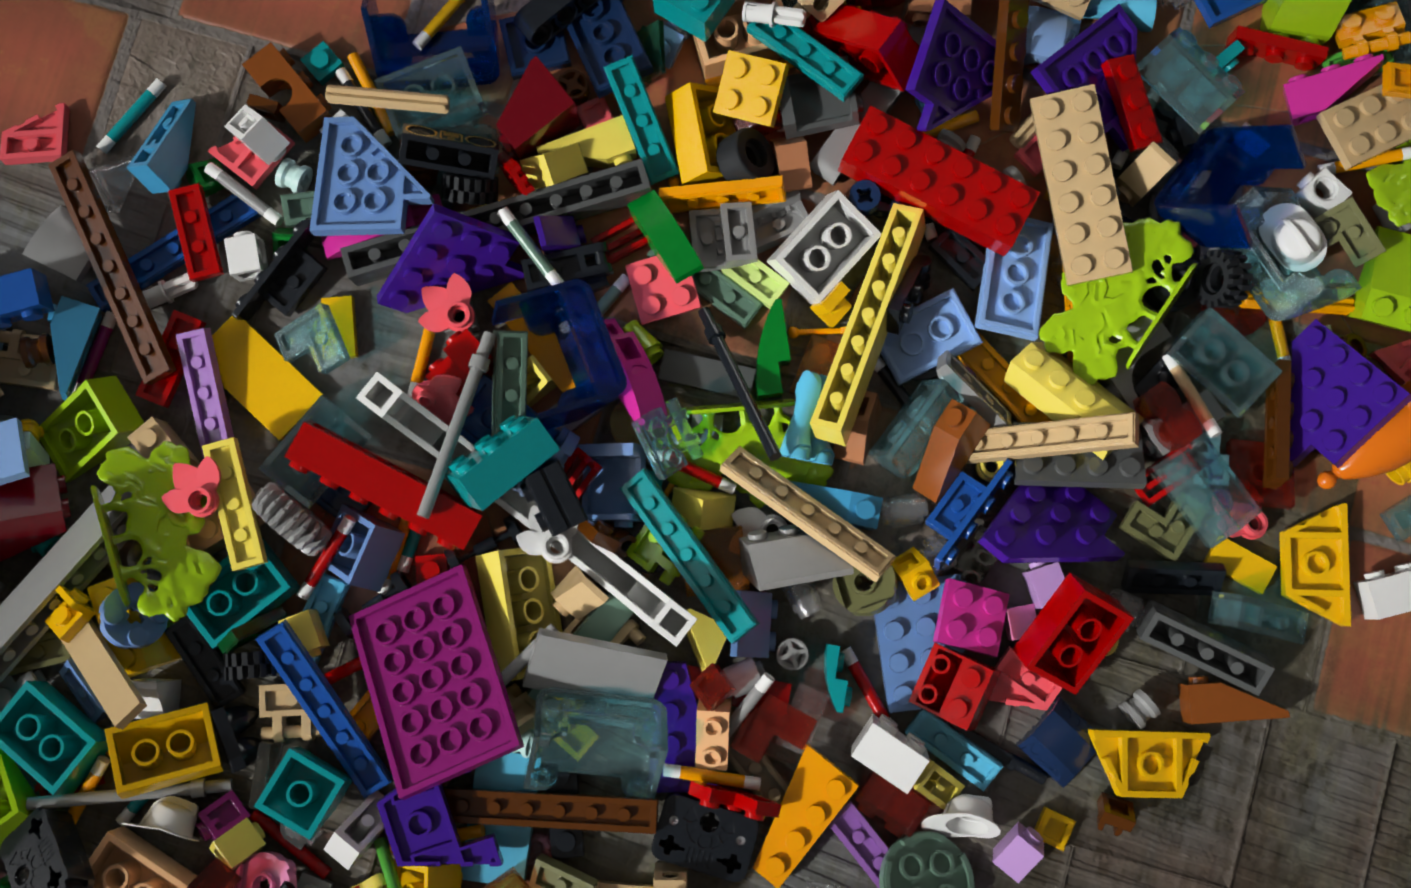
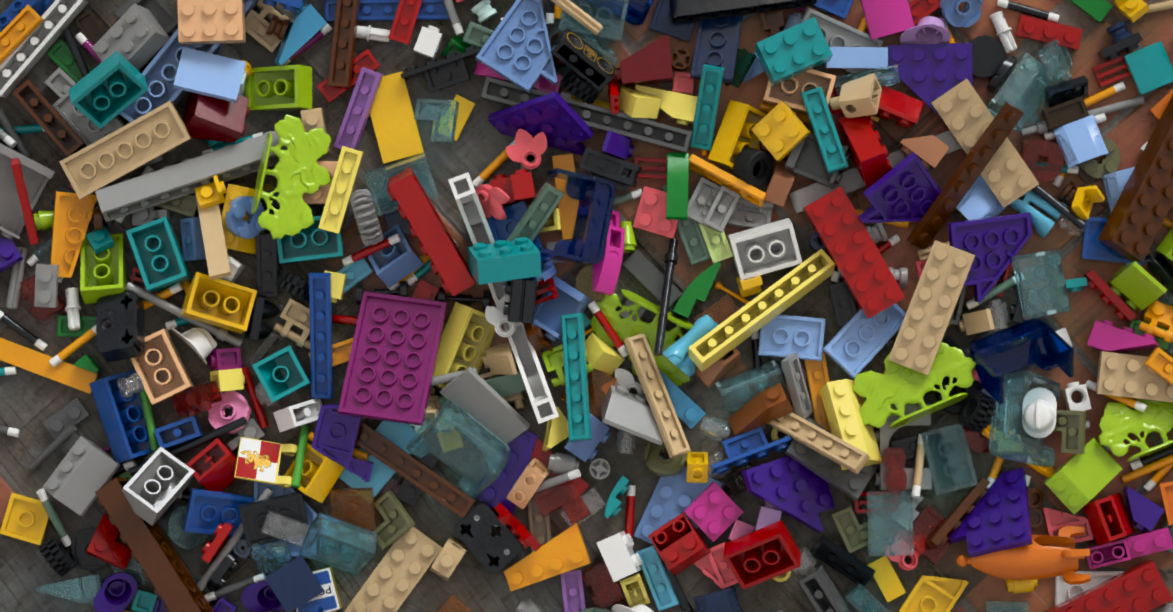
camera: 30 degrees right, 5 degrees up
coral plate [162,456,221,518] -> none
dark green tile [217,606,287,654] -> none
light grey bar [417,331,496,519] -> none
sand green bar [497,206,564,290] -> none
clear light blue plate [631,397,704,480] -> none
light orange bar [663,763,761,791] -> none
clear red plate [689,663,736,711] -> none
white axle [742,1,806,28] -> none
dark blue wheel [848,180,881,217] -> none
black plate [887,255,932,335] -> none
red plate [1101,54,1163,153] -> none

